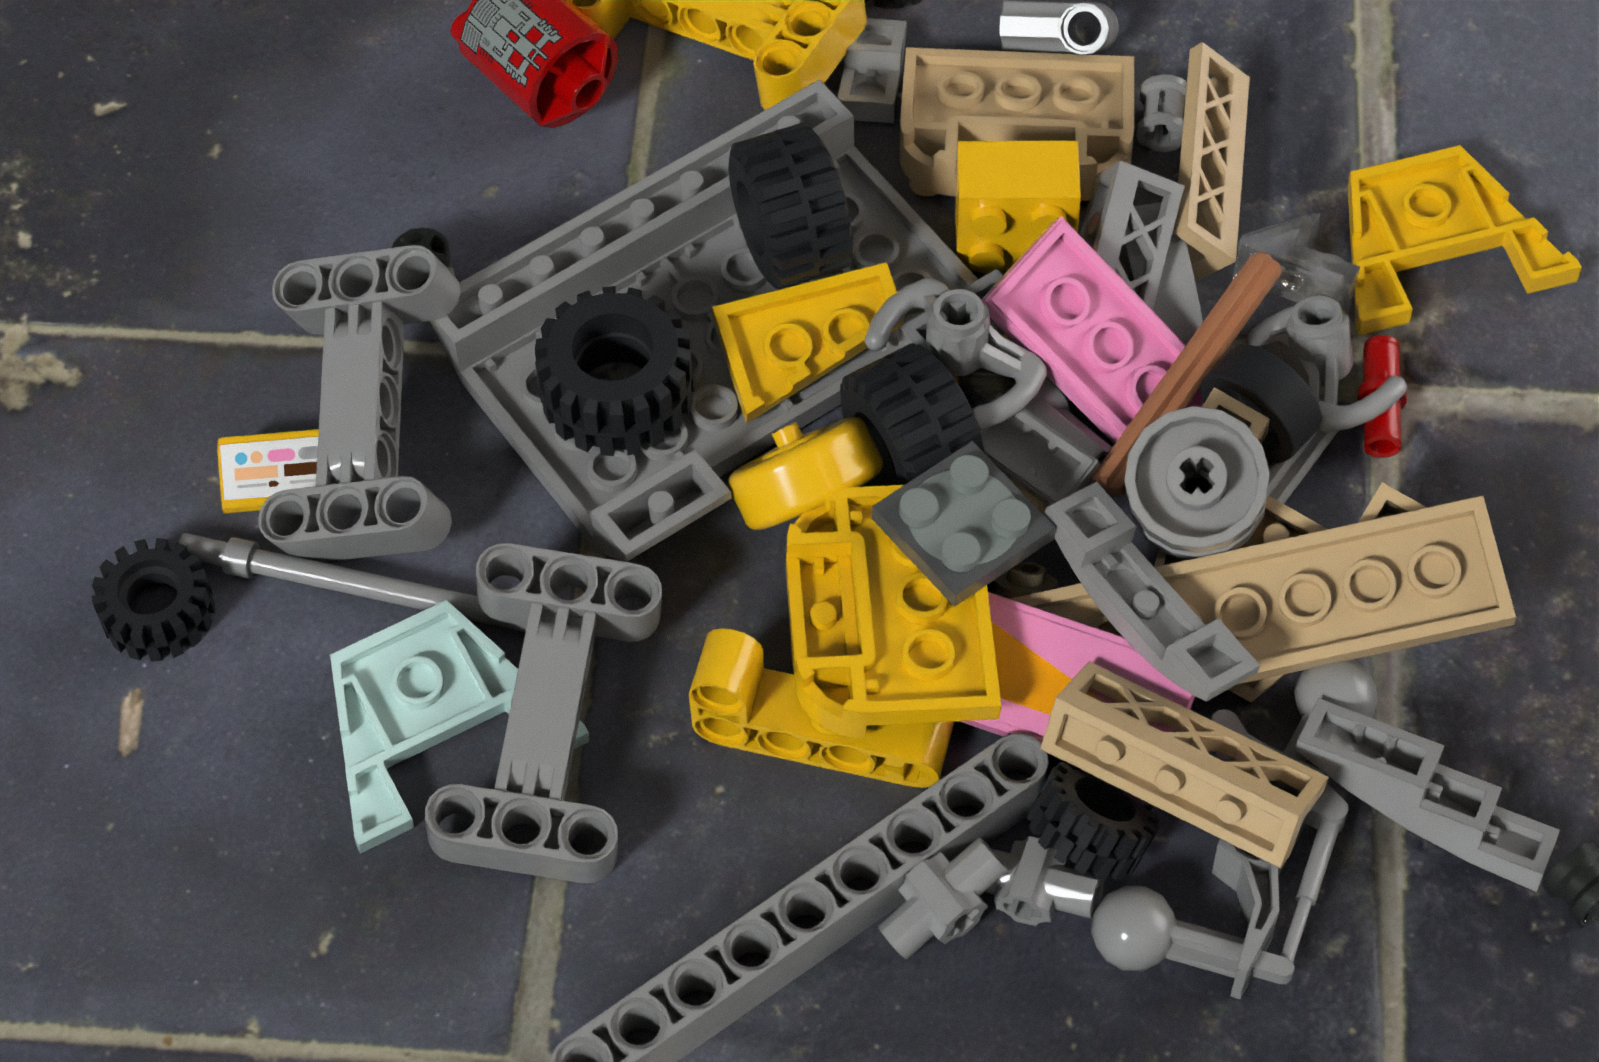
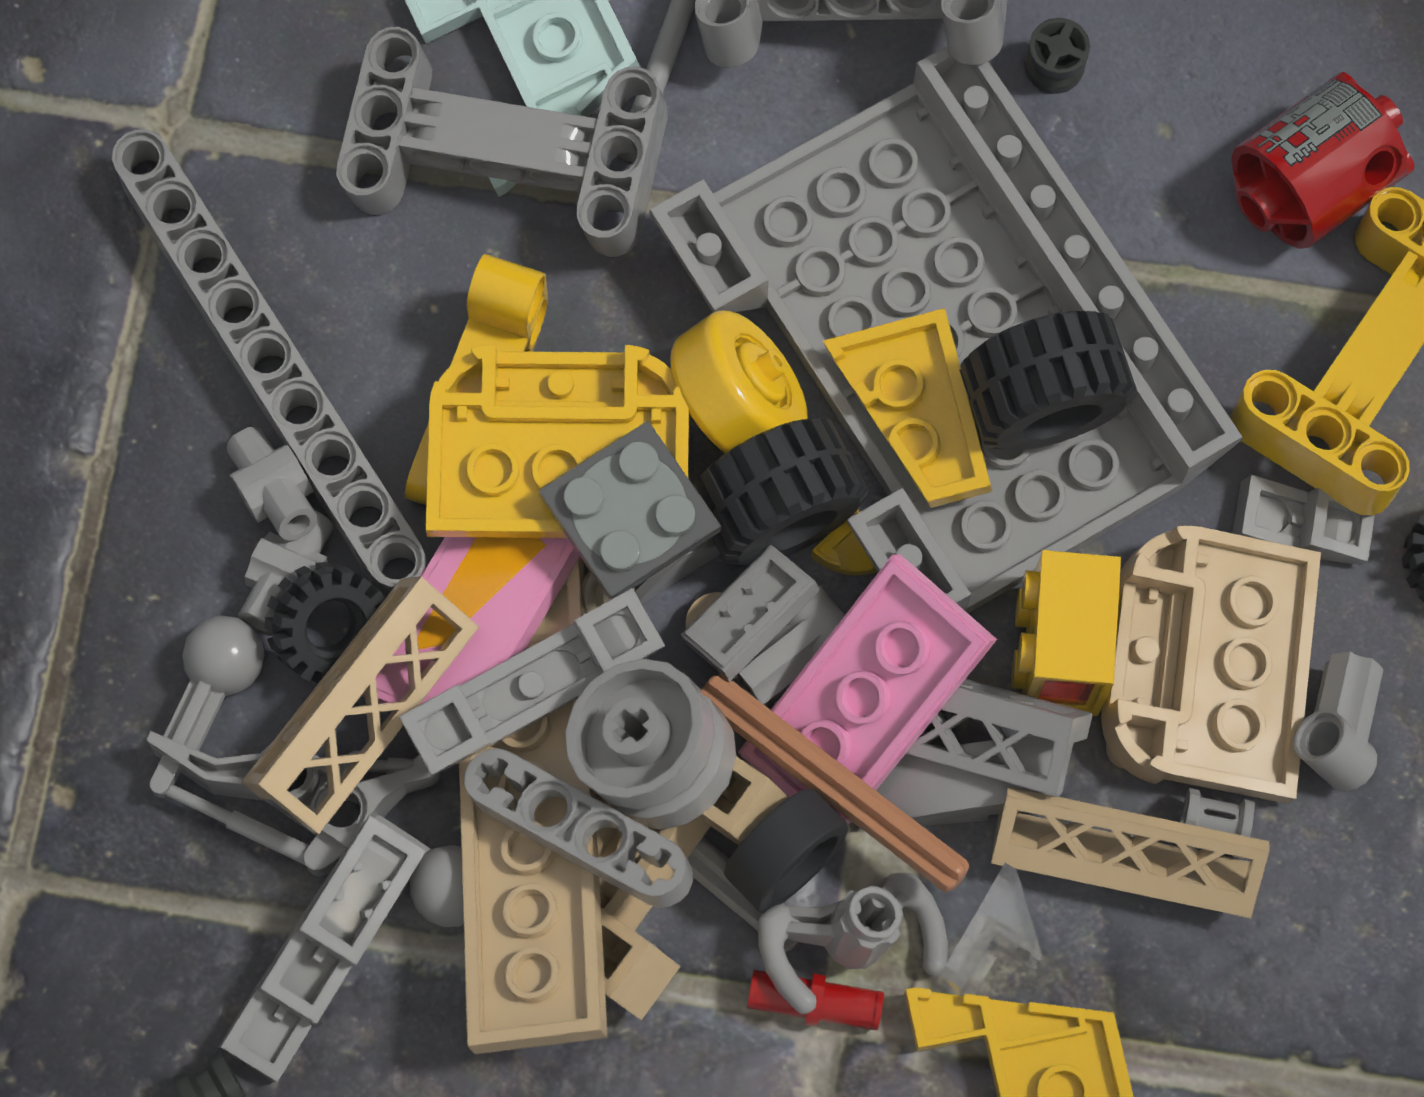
camera: 90 degrees right, 15 degrees up
black tyre [535,286,694,456] -> none
light grey piece [865,278,1047,430] -> none
none -> light grey beam [464,748,693,908]

